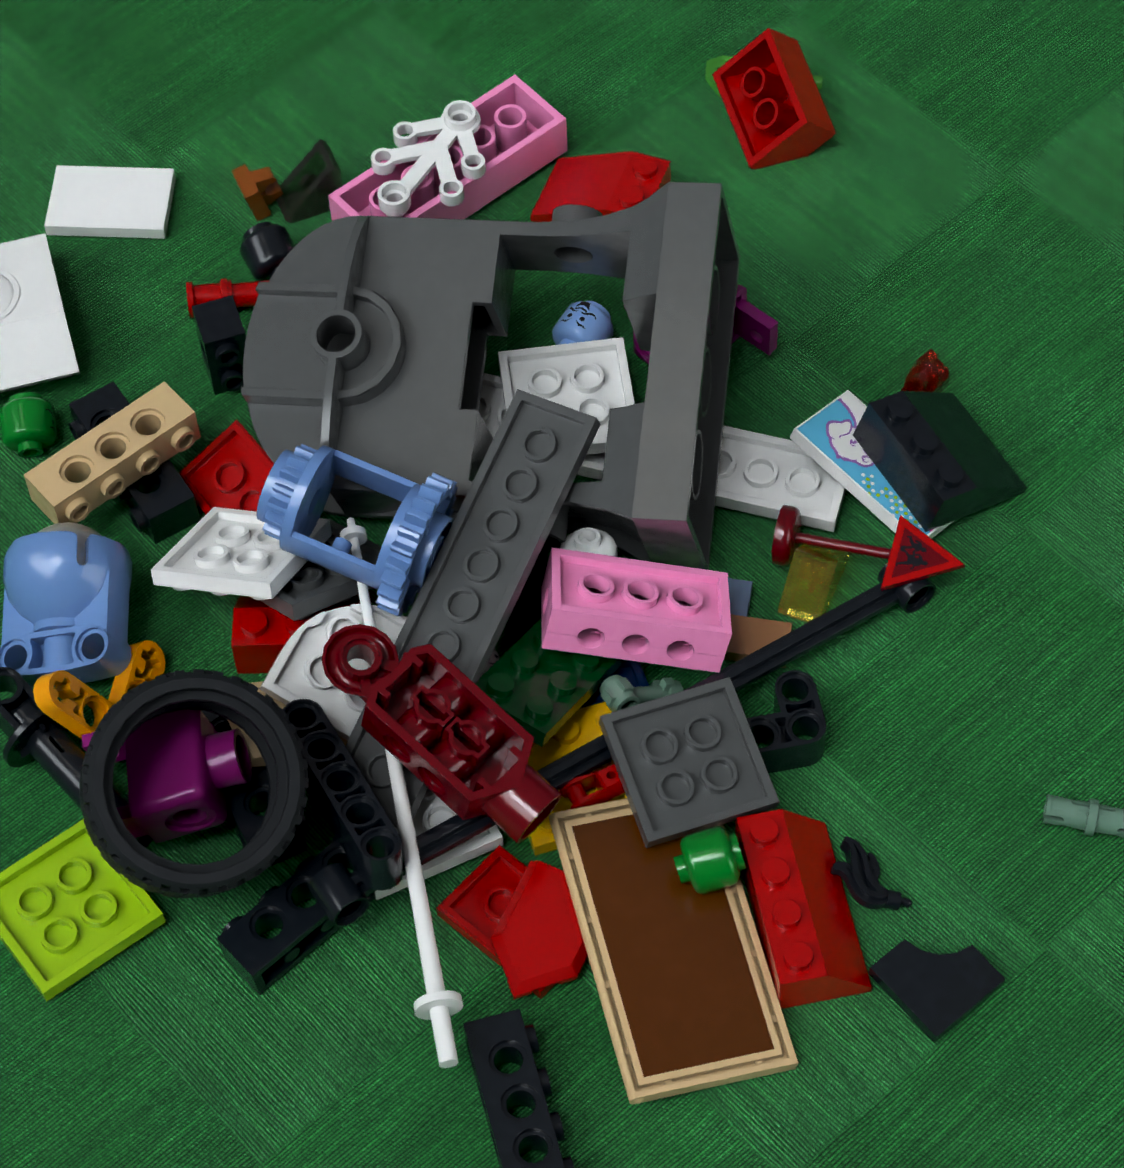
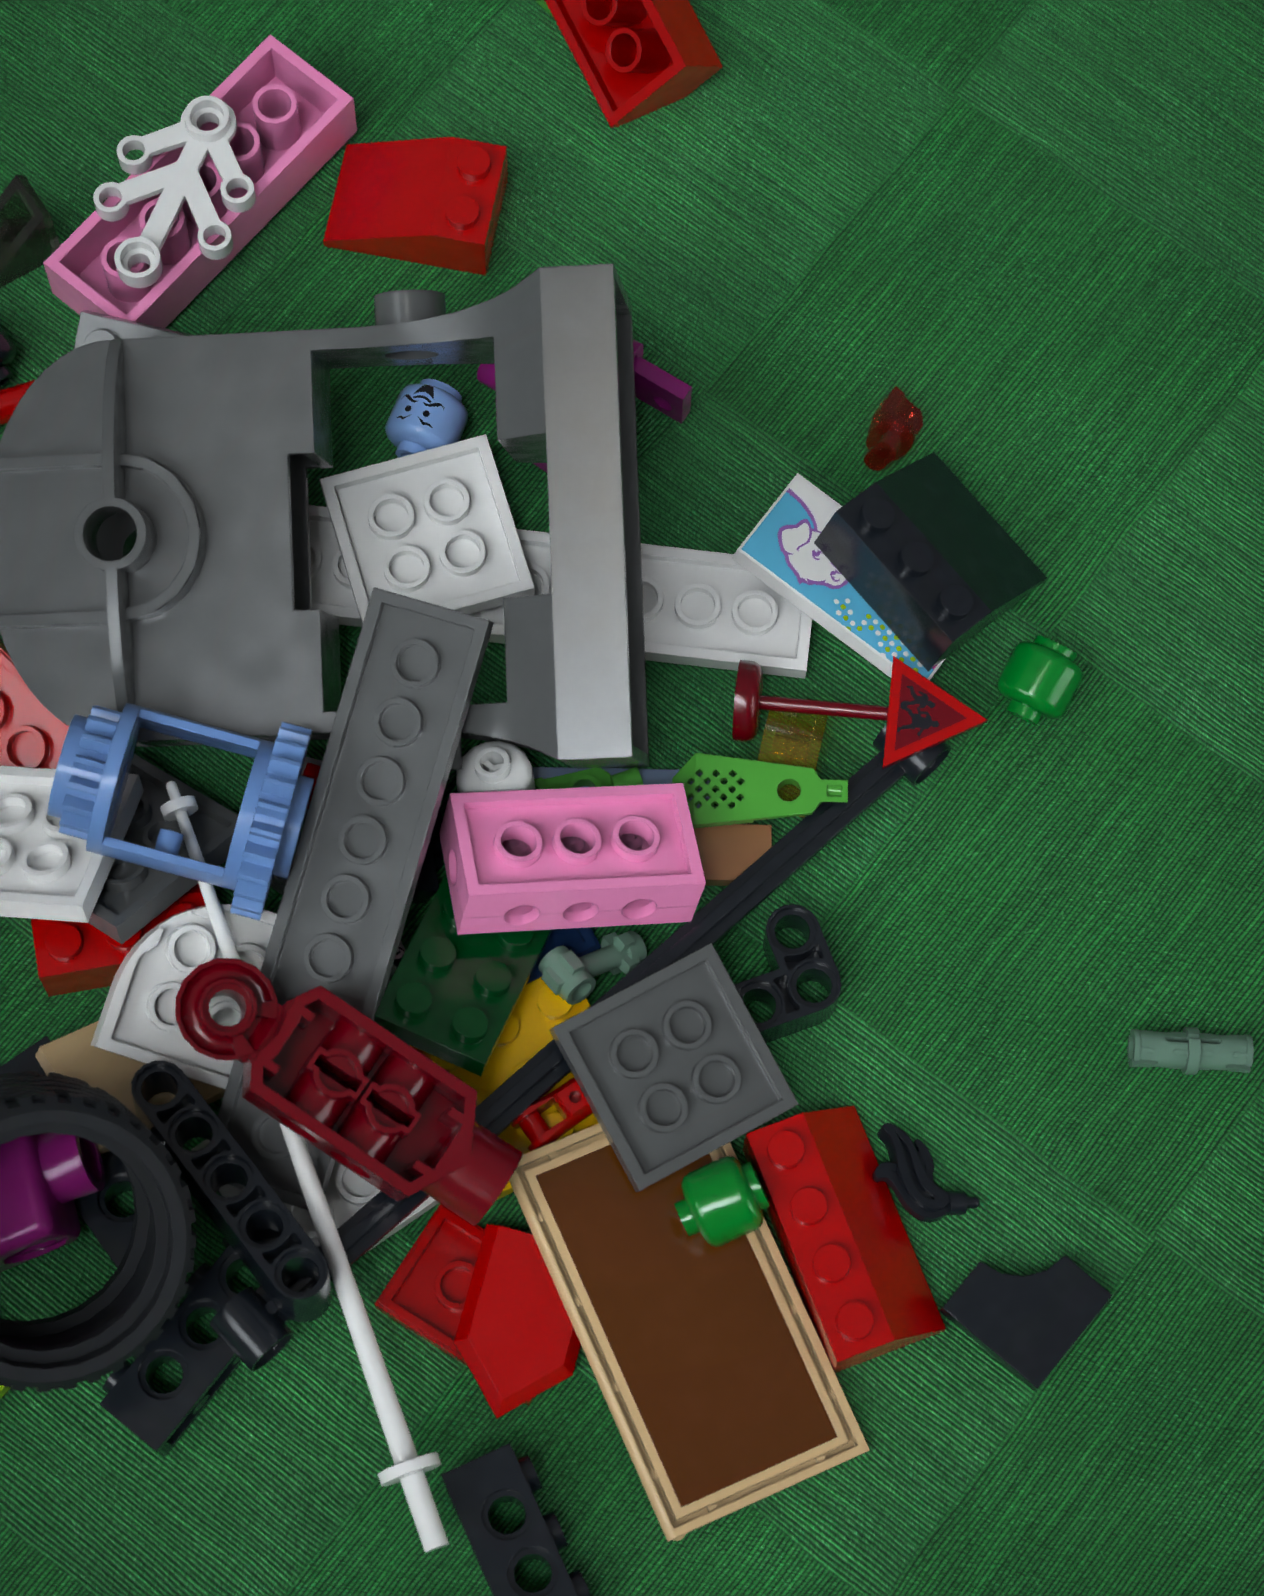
camera: 15 degrees left, 15 degrees up
none -> bright green piece [672,753,848,829]
none -> green head [997,635,1083,725]

